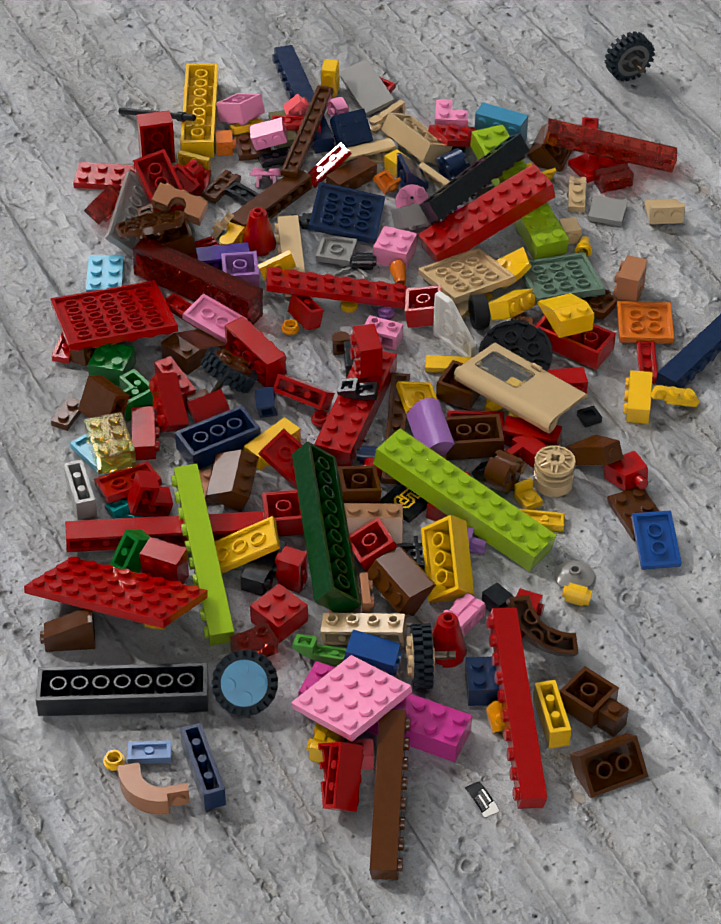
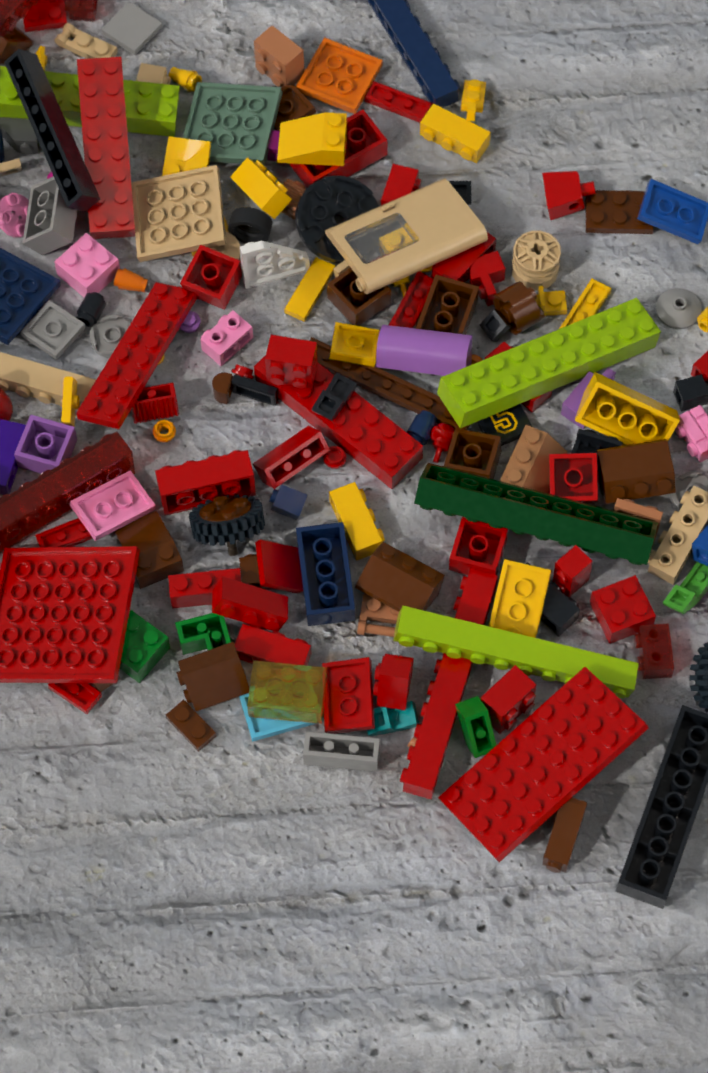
camera: 65 degrees left, 20 degrees up
red plate [258,428,302,489] -> none
reddish brown slope [565,434,624,465] -> none

